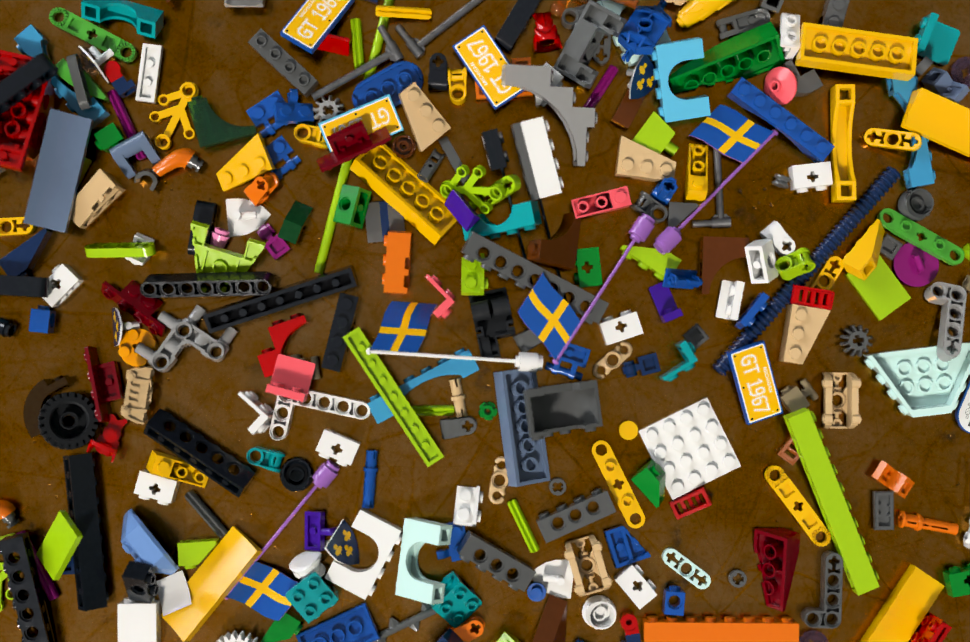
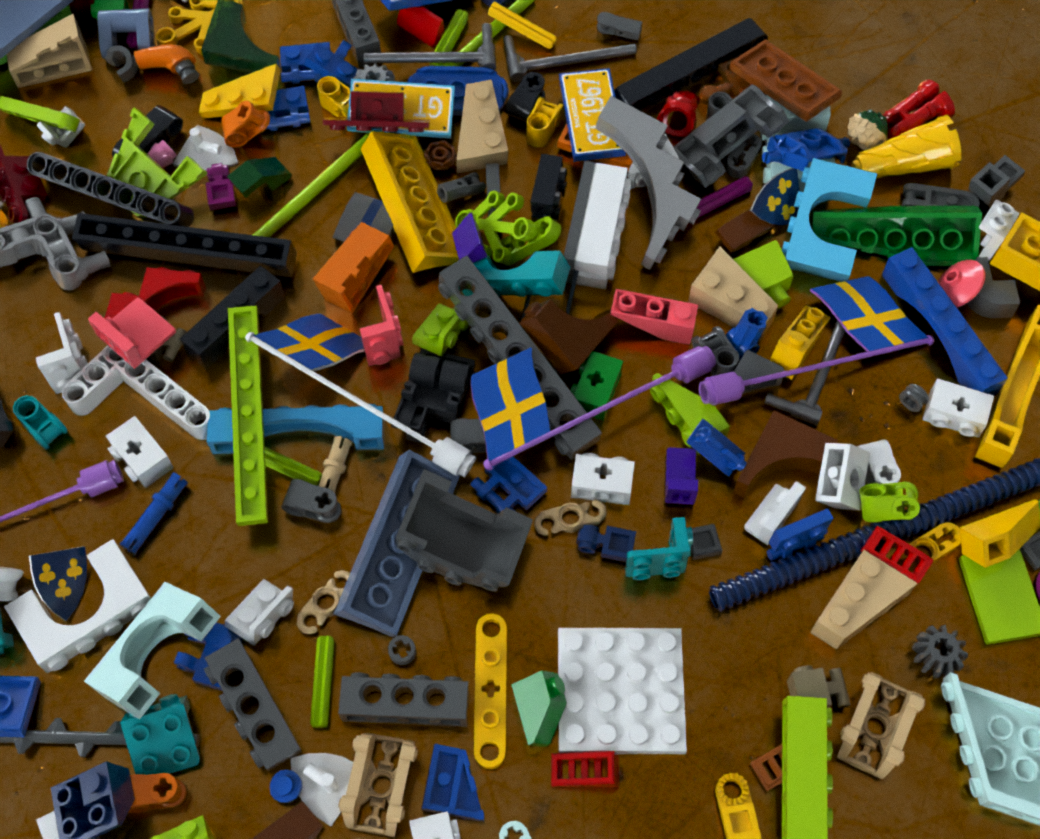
camera: 30 degrees right, 25 degrees down
black piece [280,457,314,492] -> none
dark purple plate [304,511,337,551] -> none
green brick [333,184,372,229] -> none
green plate [479,401,497,420] -> none
yellow tile [618,420,638,440] -> none
tile [727,340,783,425] -> none

